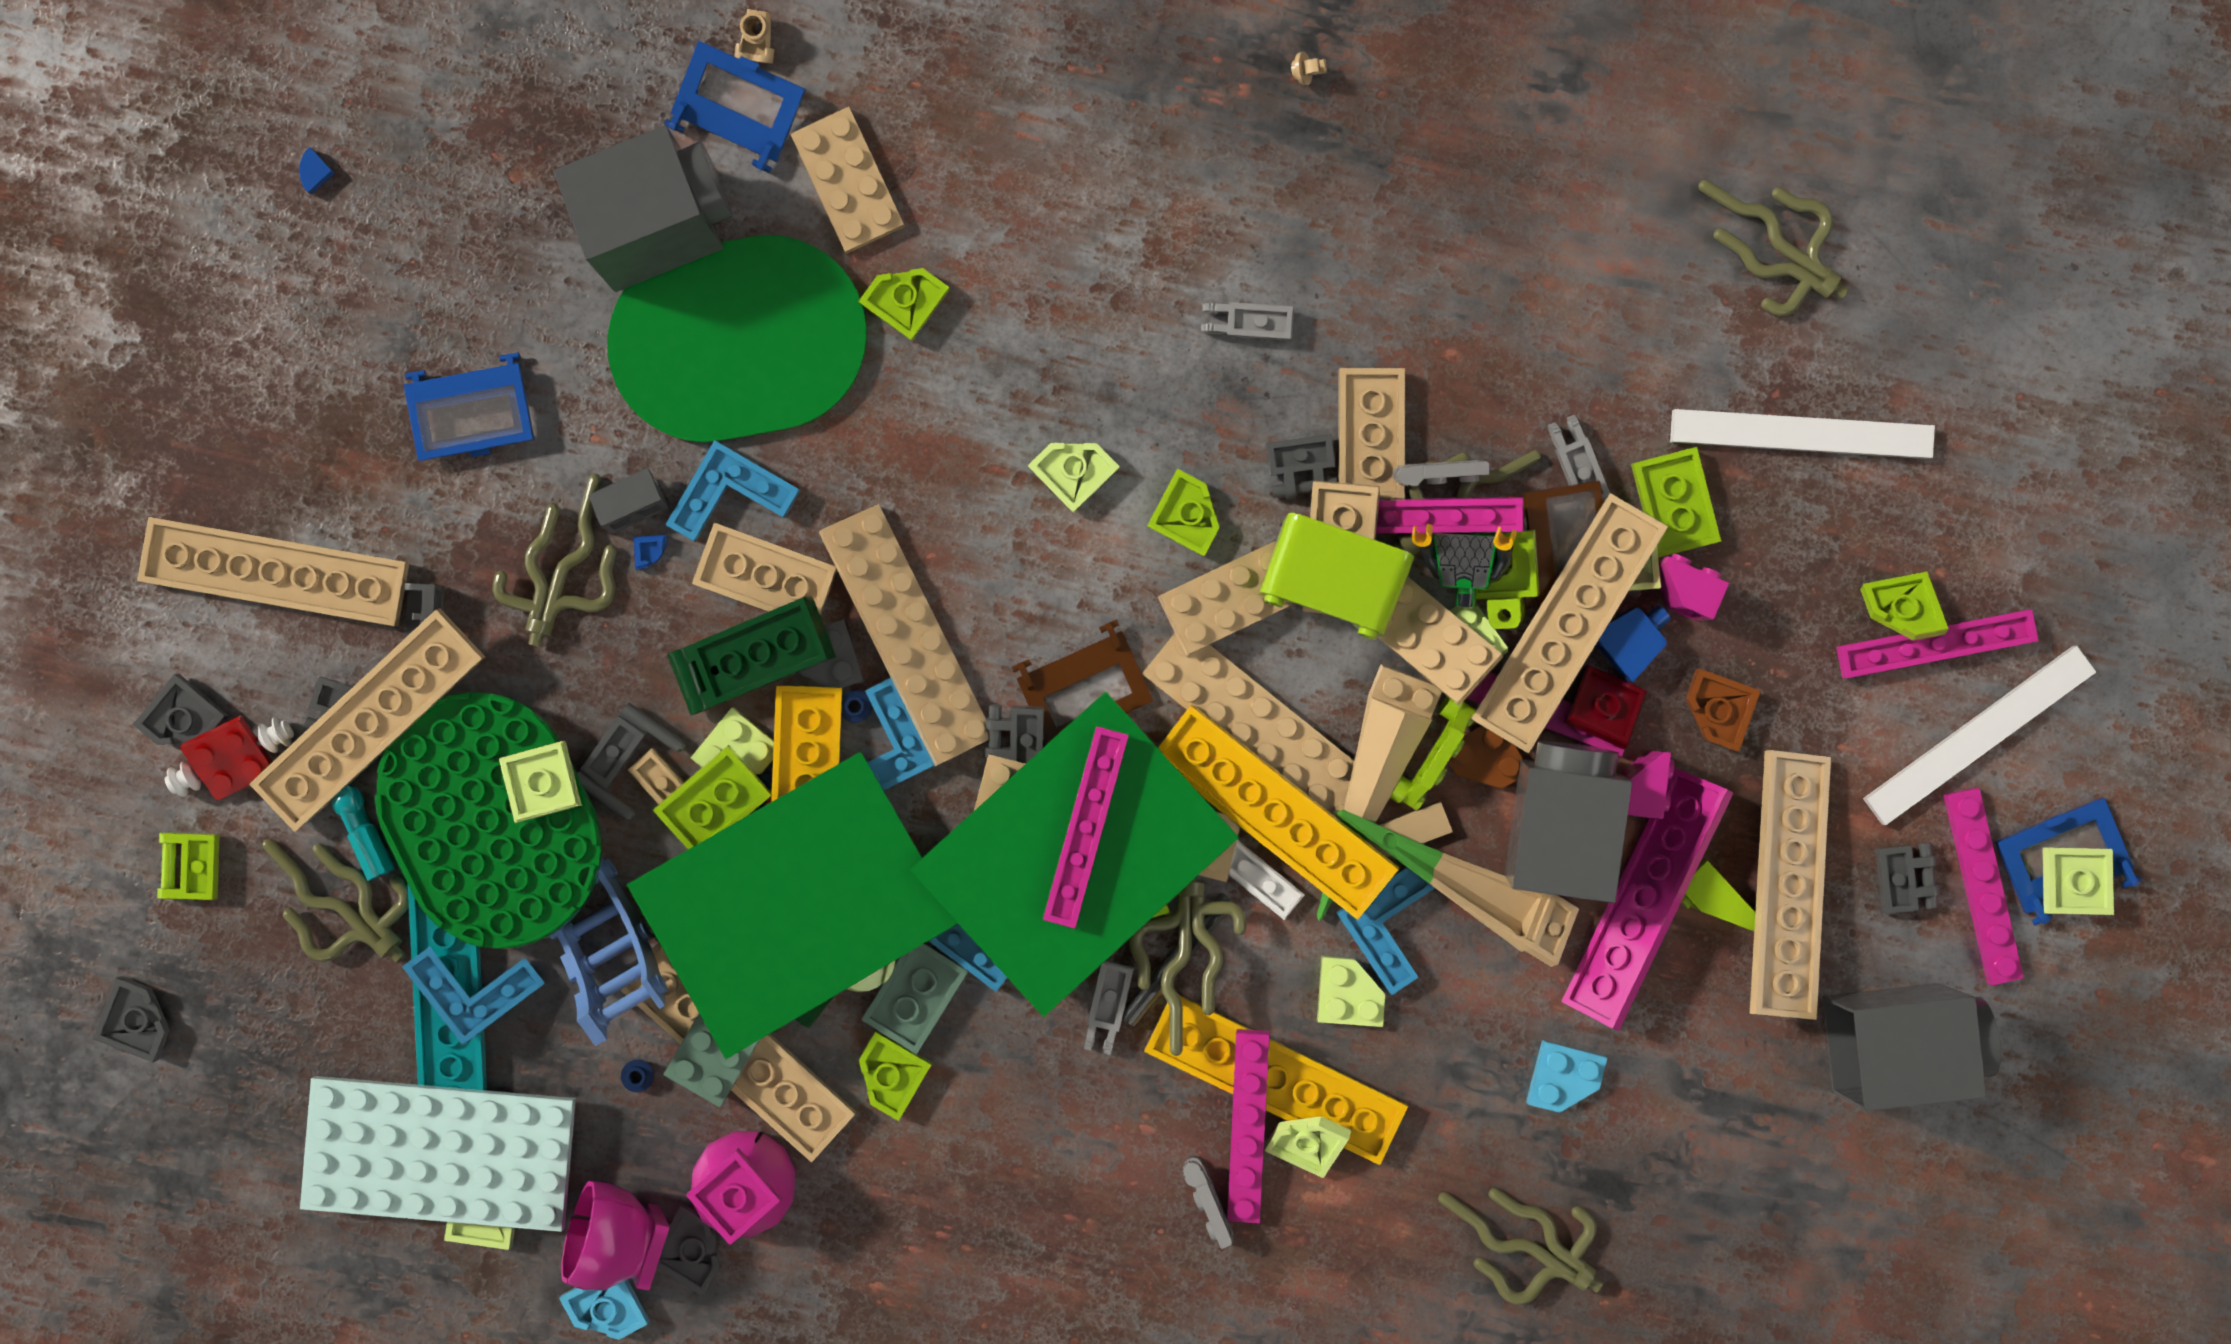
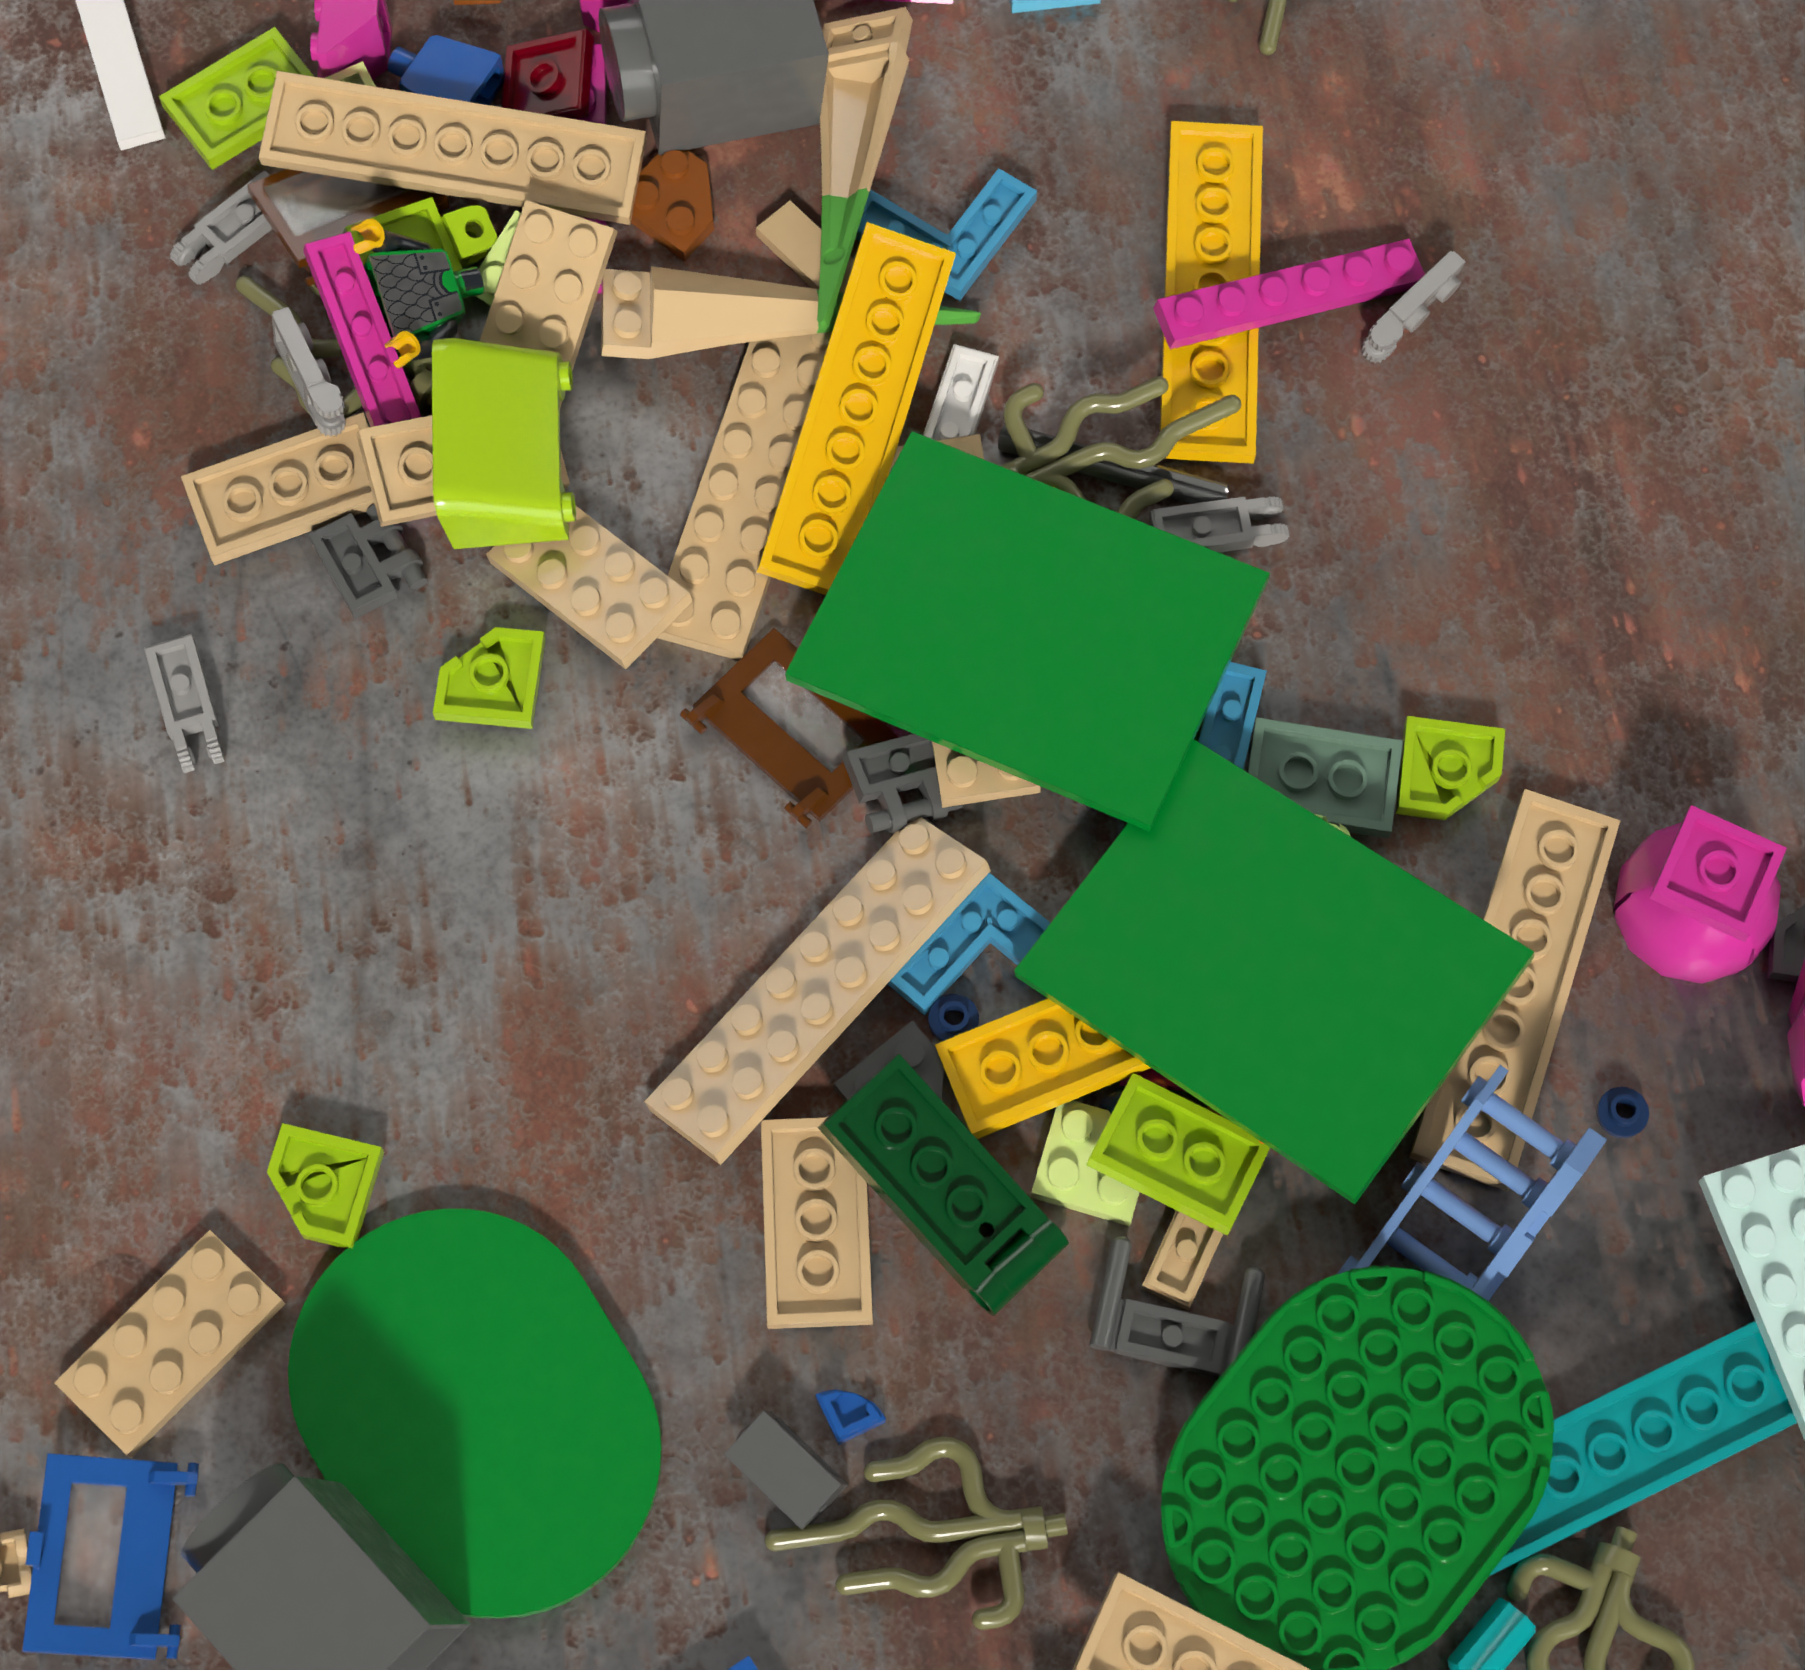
camera: 115 degrees left, 20 degrees down
dark azure plate [402,947,545,1045] -> none
yellowish green plate [499,741,582,823] -> none
sand green plate [663,1014,761,1108] -> none
dark azure plate [666,440,801,542] -> none
yellowish green plate [1028,443,1120,513] -> none
dark pink plate [1043,726,1129,929] -> none
yellowish green plate [1264,1116,1351,1178] -> none
yellowish green plate [1317,956,1385,1027] -> none
lime plate [1390,696,1477,810] -> none

